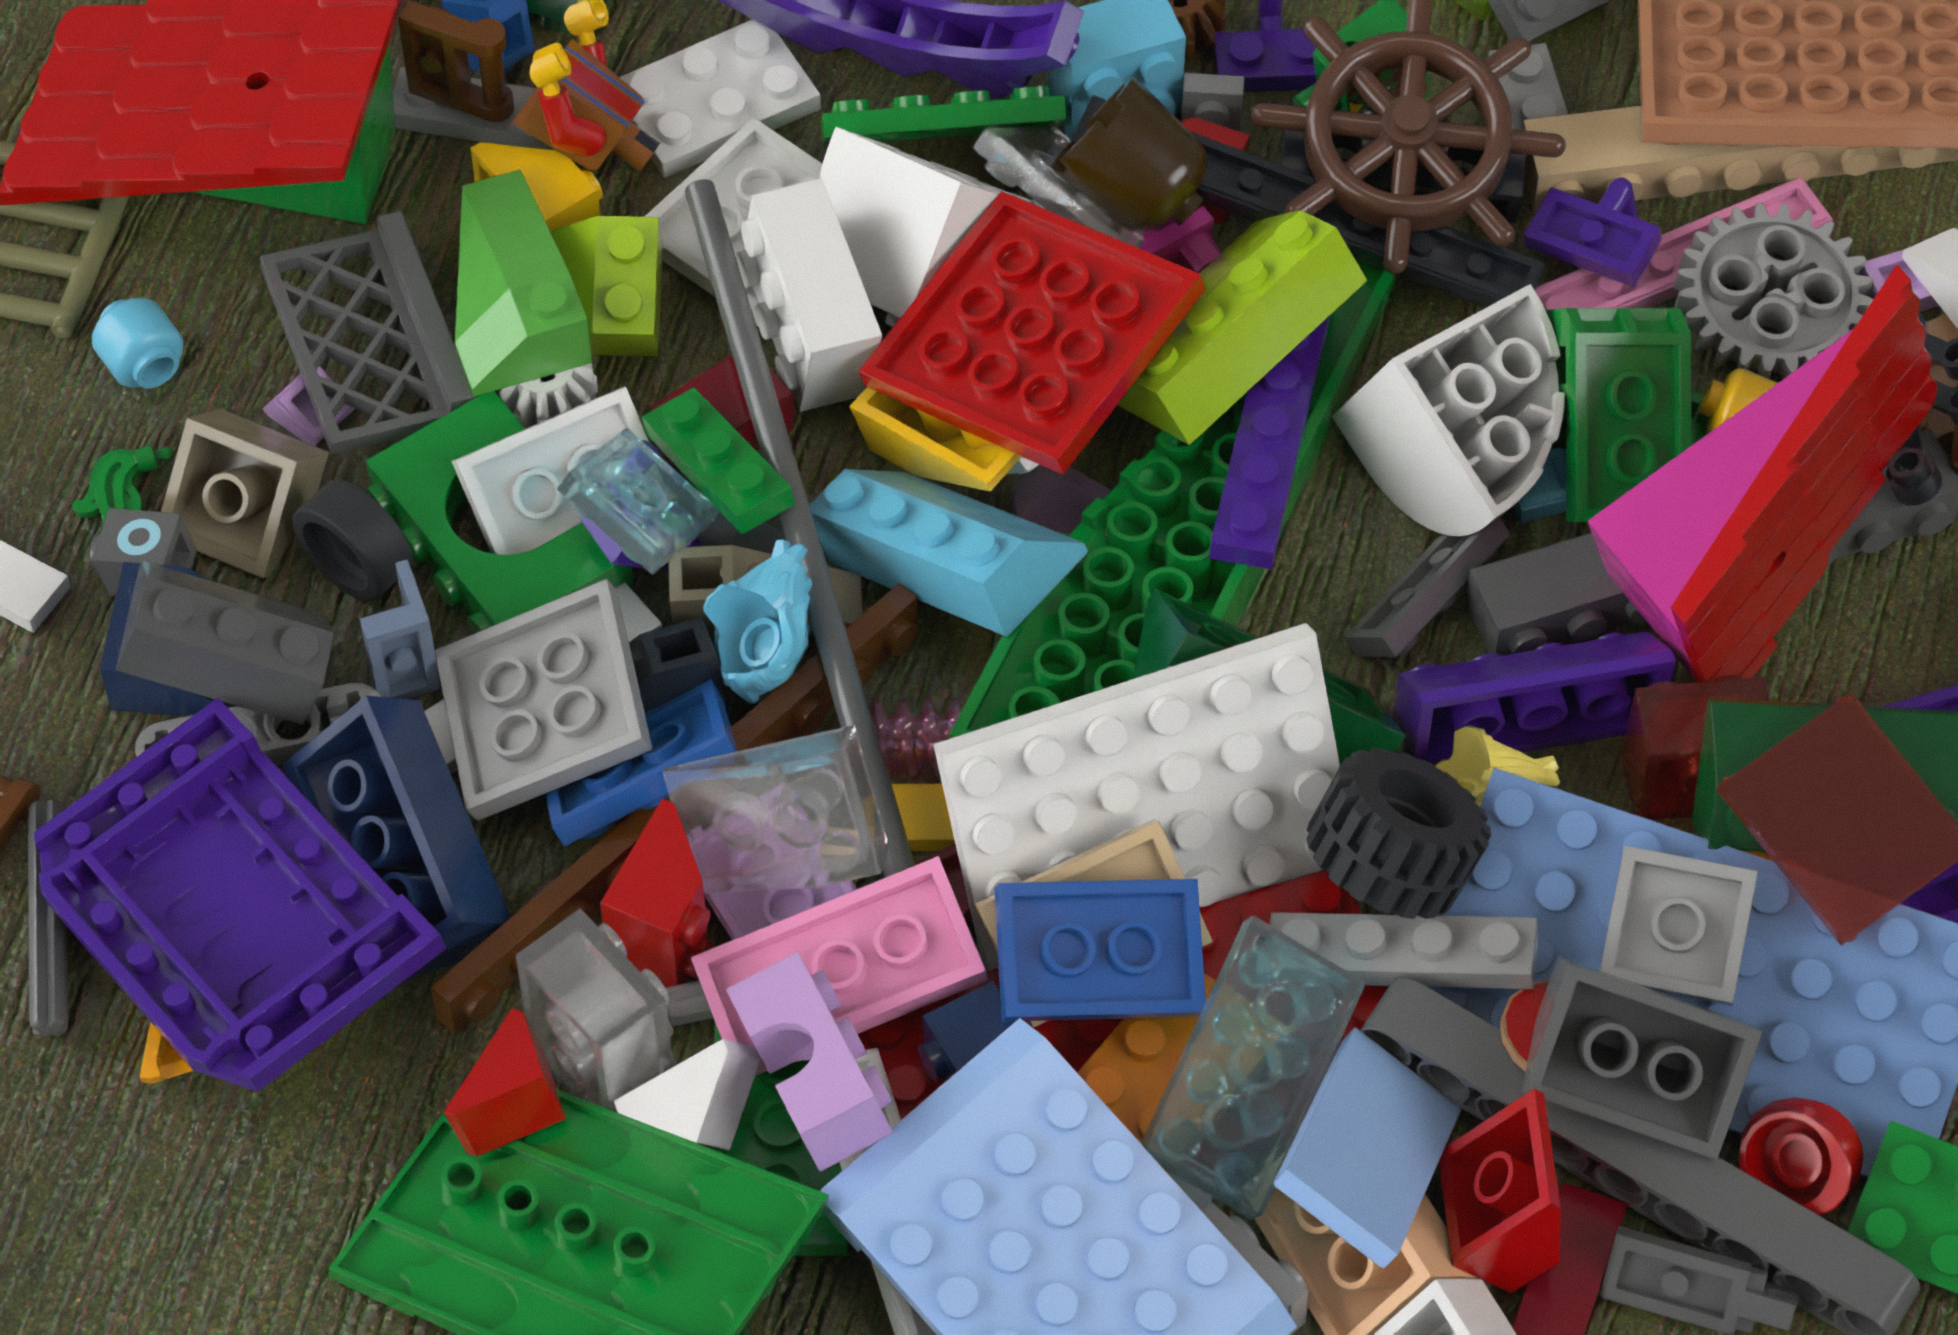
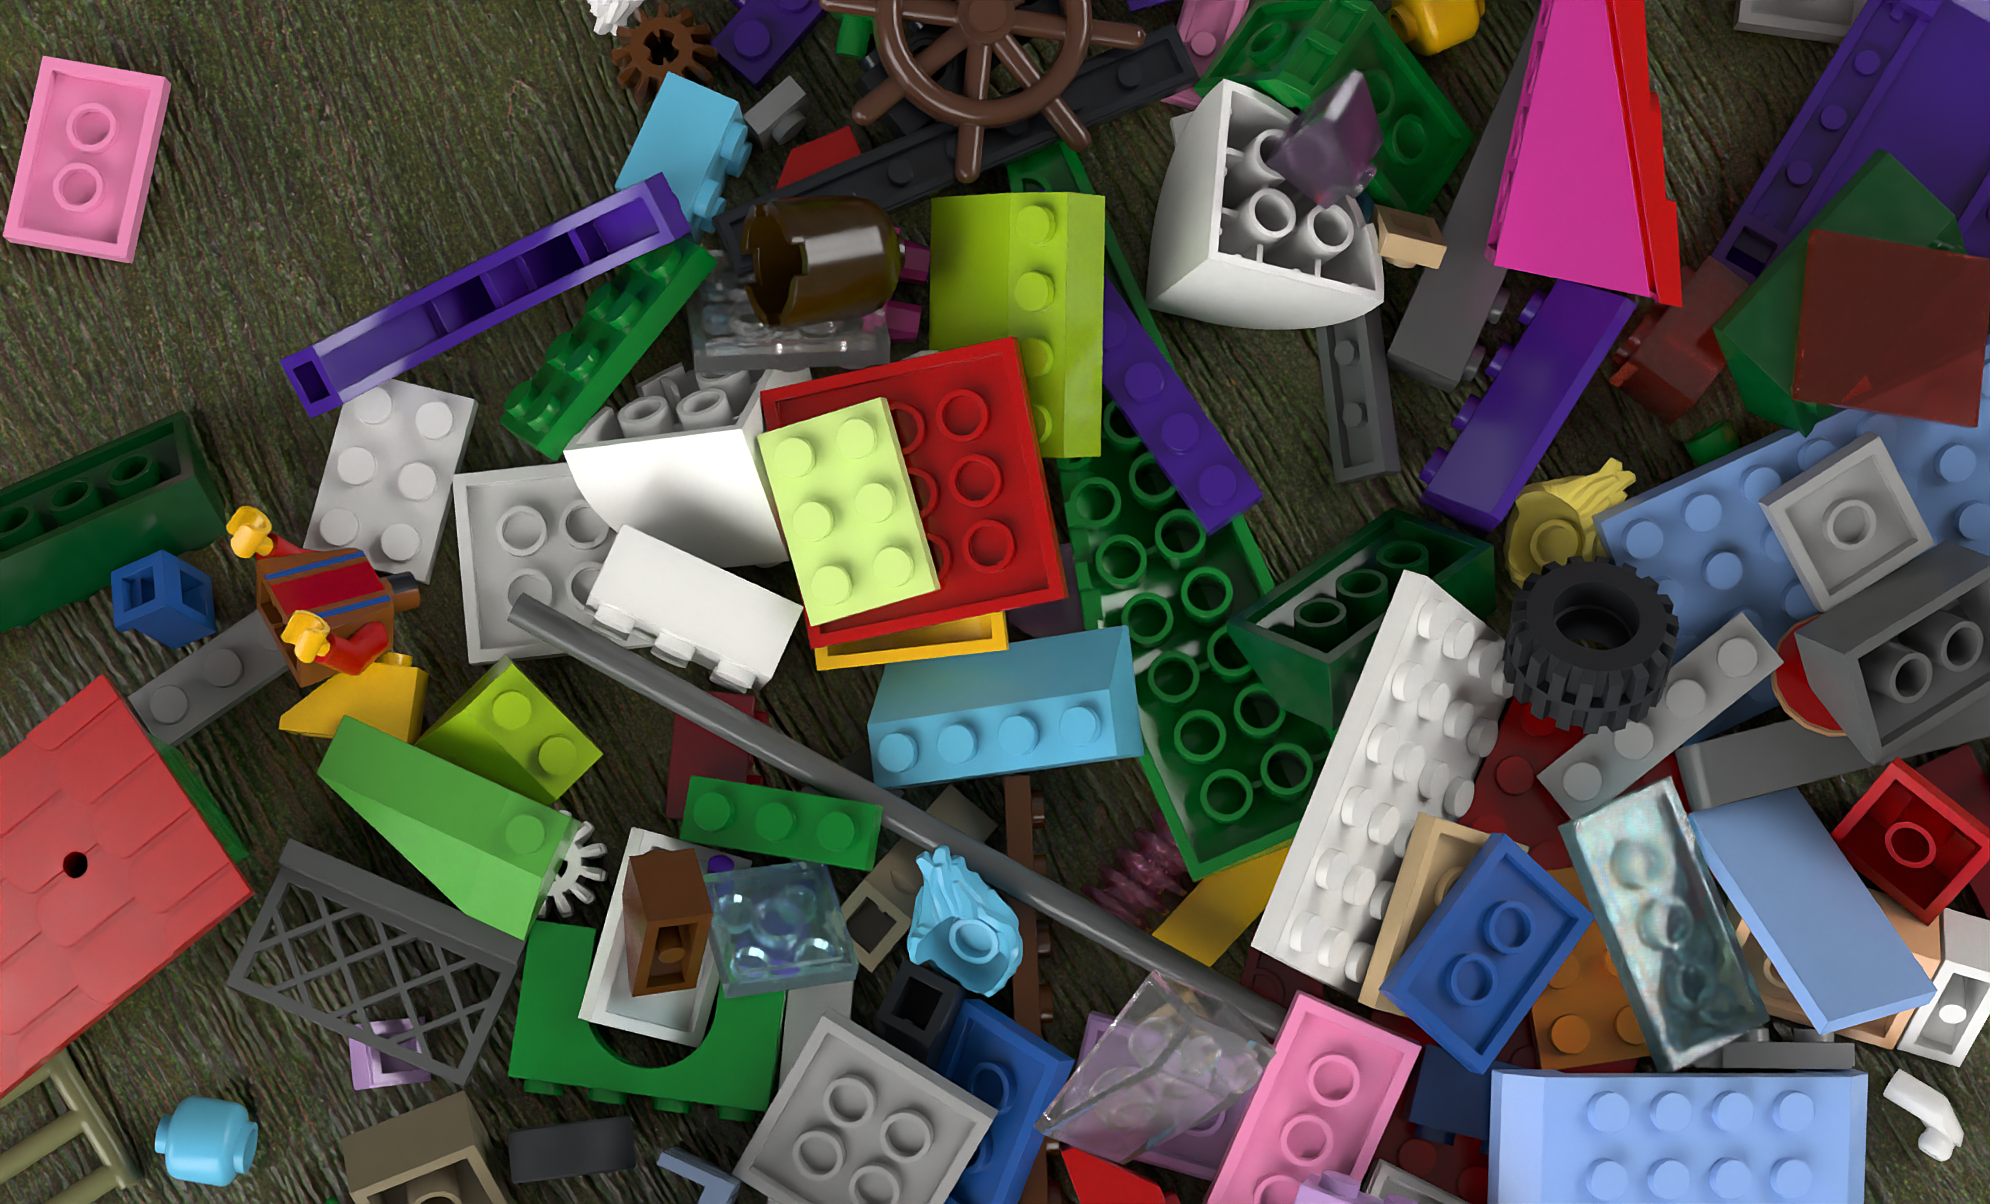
camera: 45 degrees left, 25 degrees up
reddish brown plate [398,0,515,122] -> none
none -> reddish brown slope [622,848,713,997]
none -> yellowish green plate [757,397,941,626]
none -> clear purple slope [1265,68,1384,210]
none -> tan plate [1367,204,1447,269]

